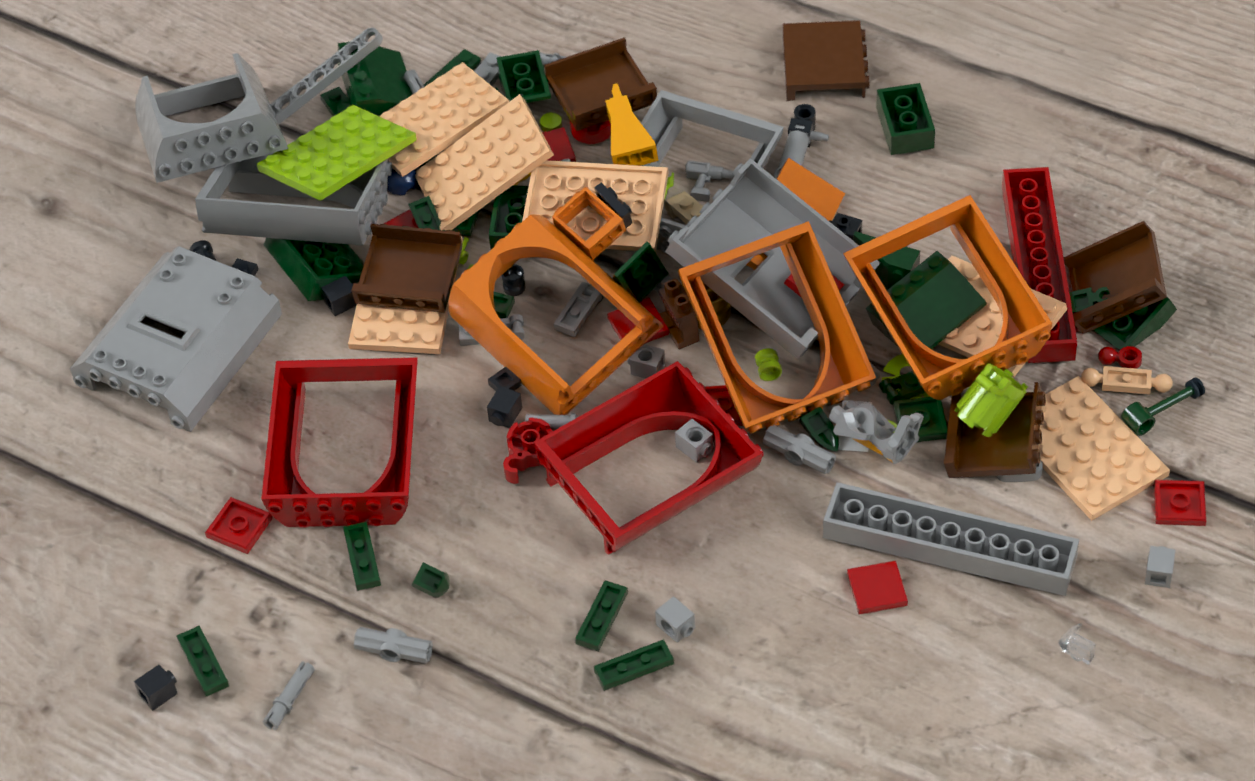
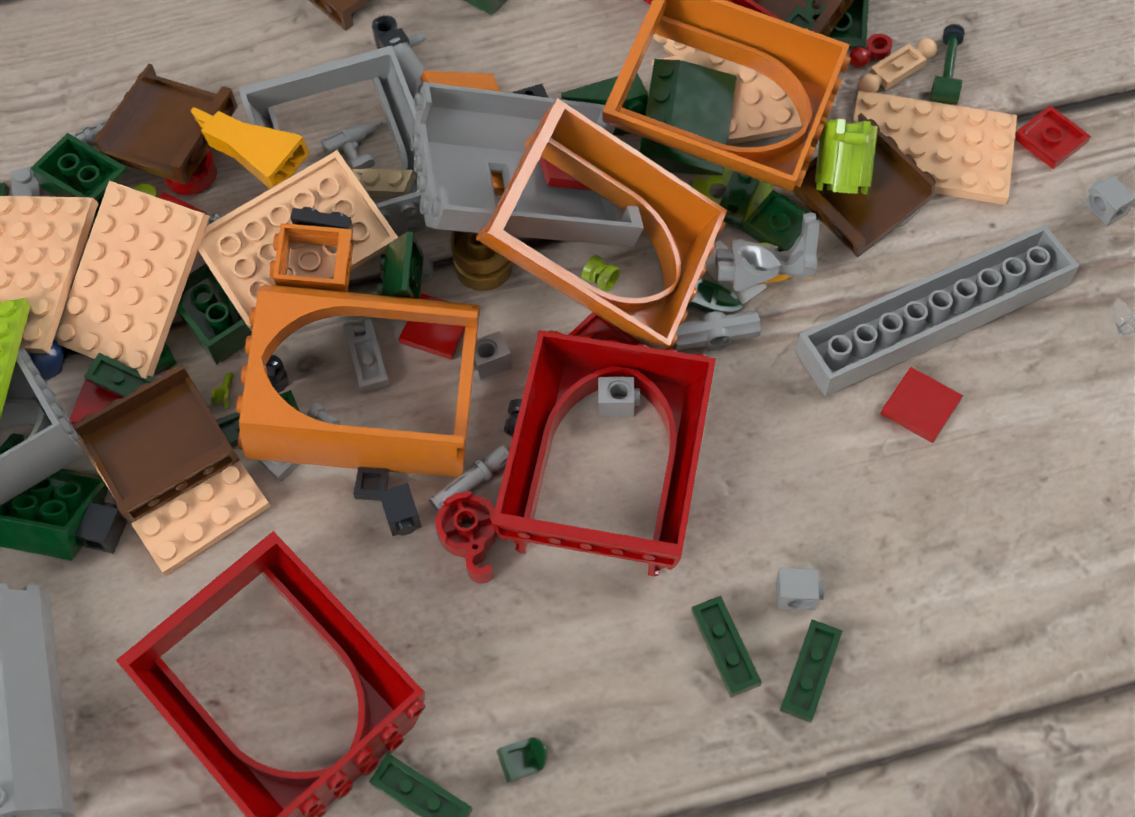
camera: 45 degrees left, 10 degrees up
reddish brown hips [658,279,700,350] -> none

